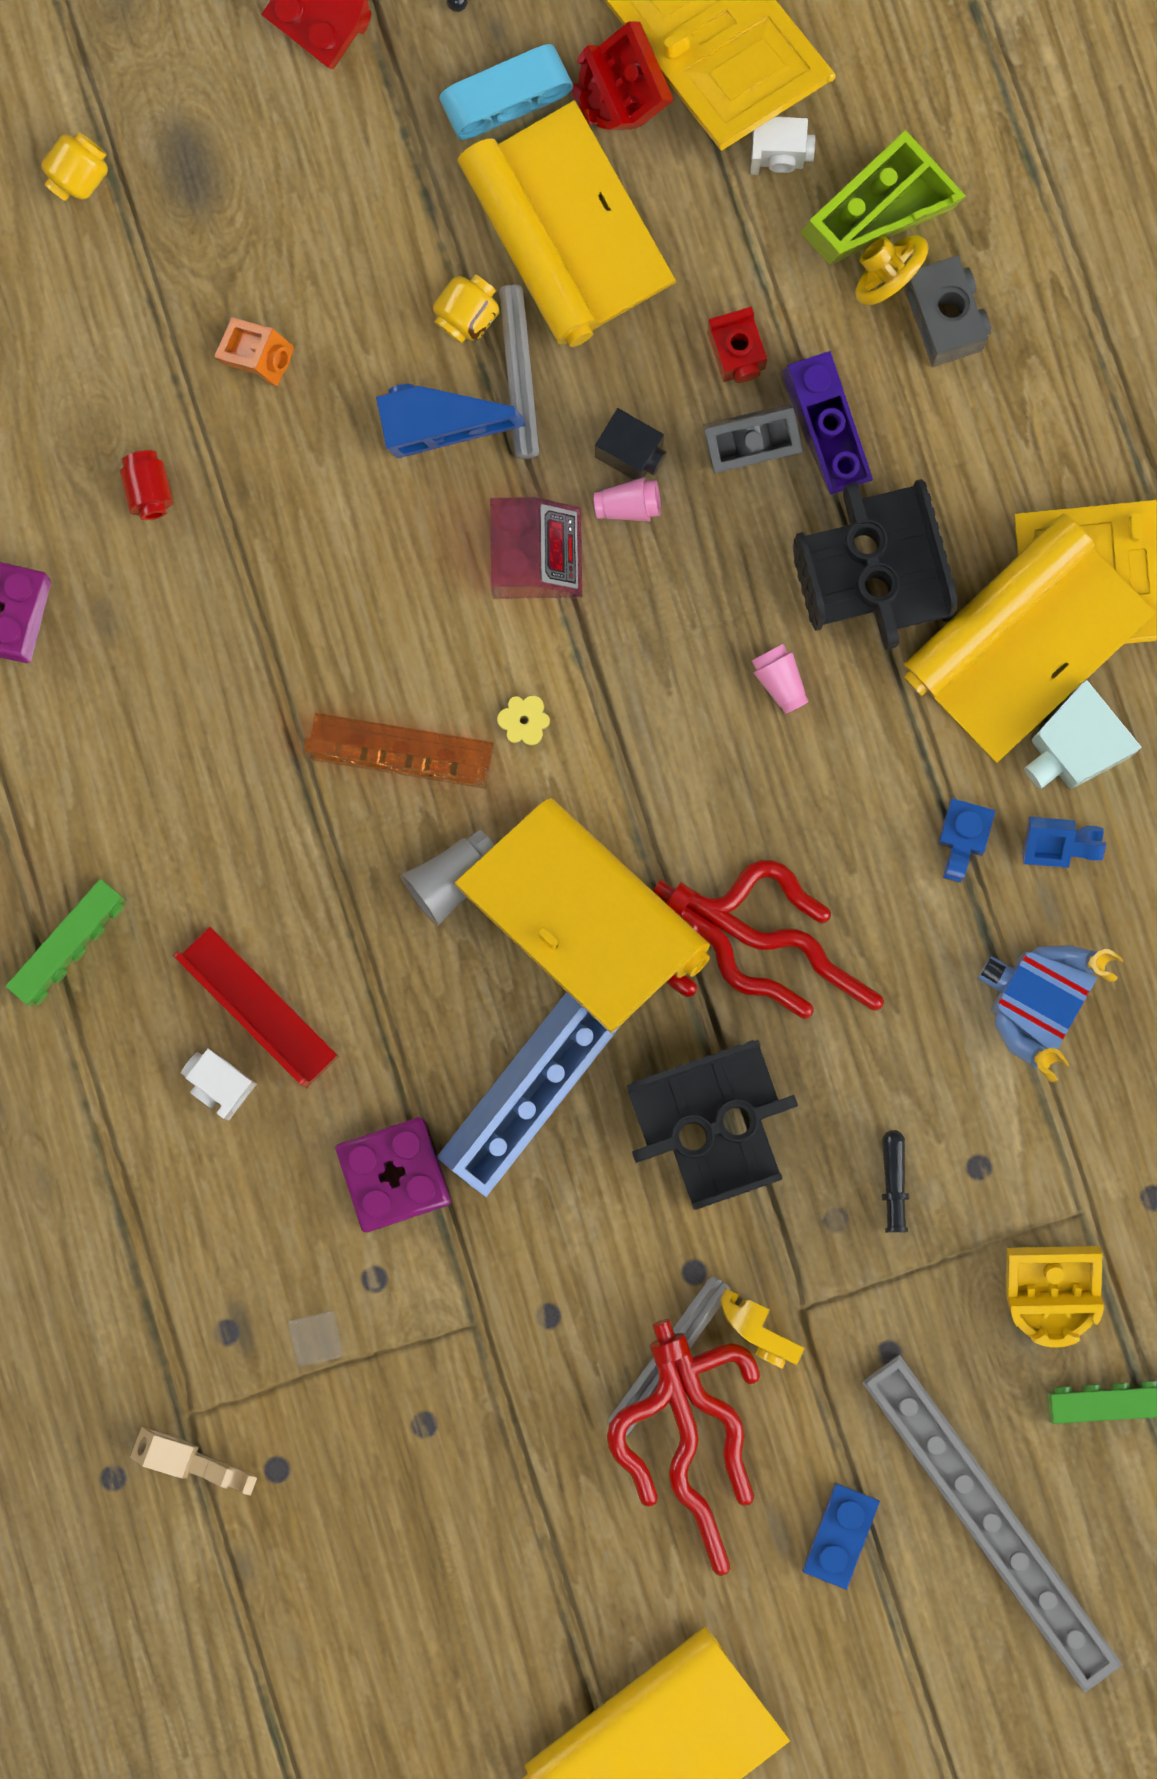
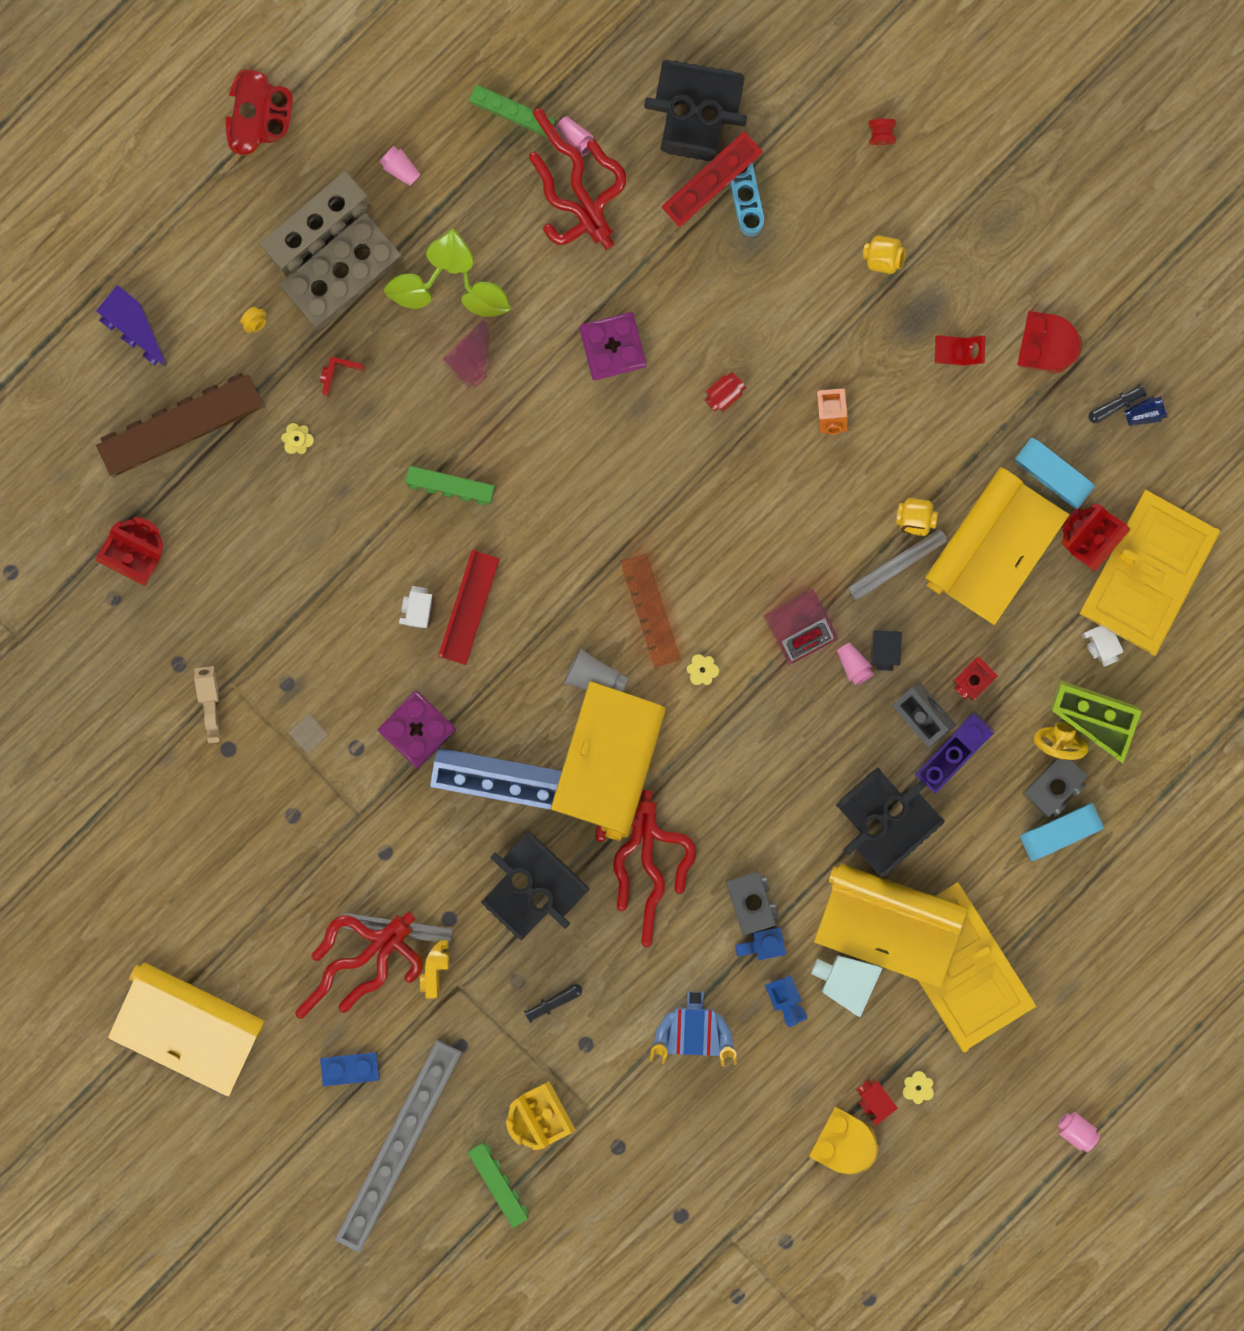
camera: 60 degrees right, 5 degrees up
blue slope [376,384,525,458] -> none
bright pink cone [751,644,809,714] -> none
none -> dark grey brick [726,871,779,935]
none -> red bracket [934,335,986,366]
none -> medium azure beam [1019,802,1104,861]

